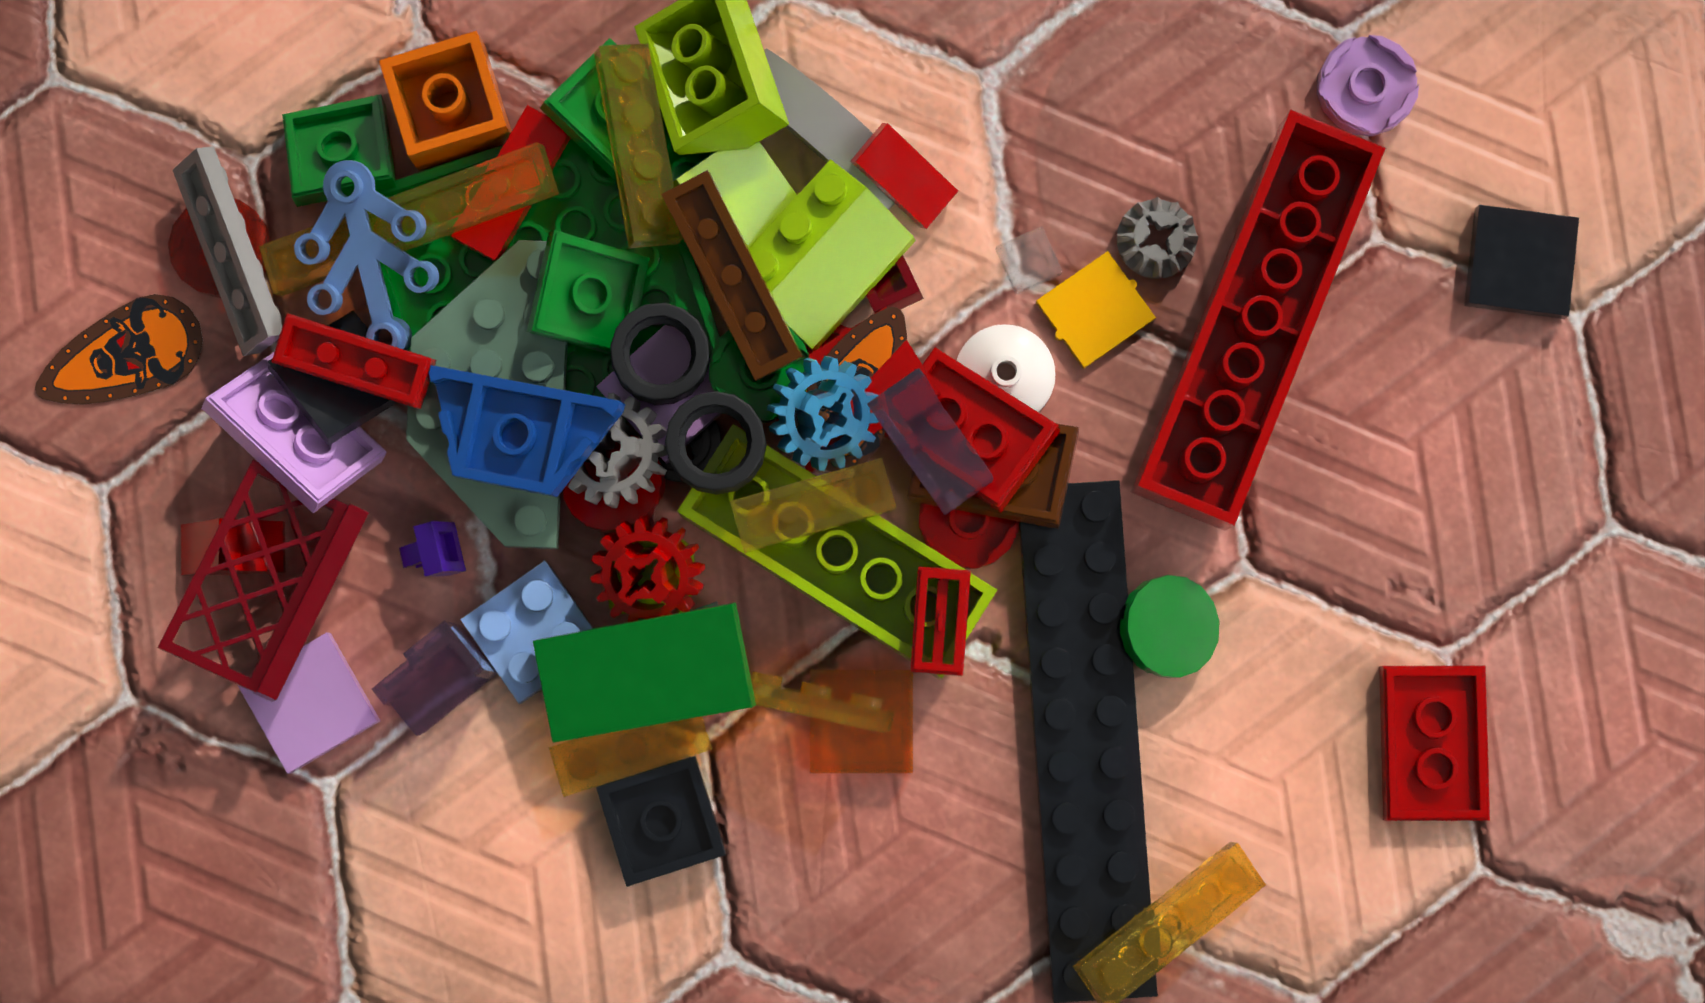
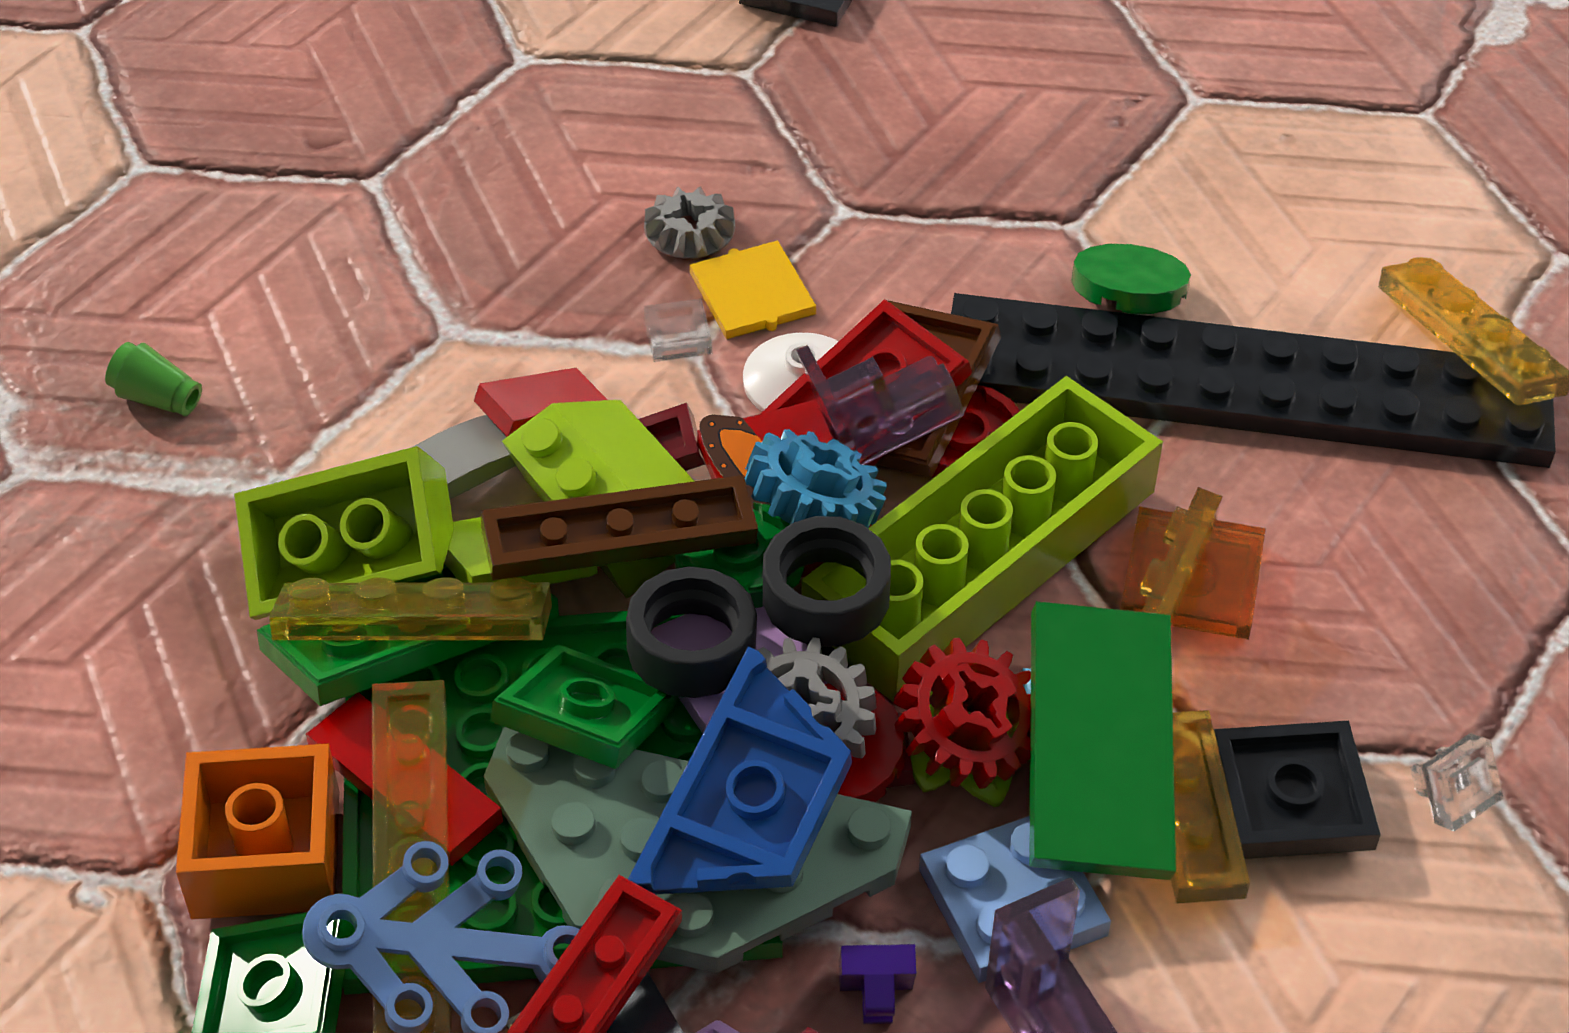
camera: 75 degrees left, 35 degrees down
clear yellow plate [730,458,897,553] -> none
red tile [910,566,971,676] -> none
red brick [1131,109,1386,531] -> none
lavender tile [1317,35,1419,136] -> none
red tile [1379,666,1490,821] -> none
none -> clear tile [1410,733,1504,832]

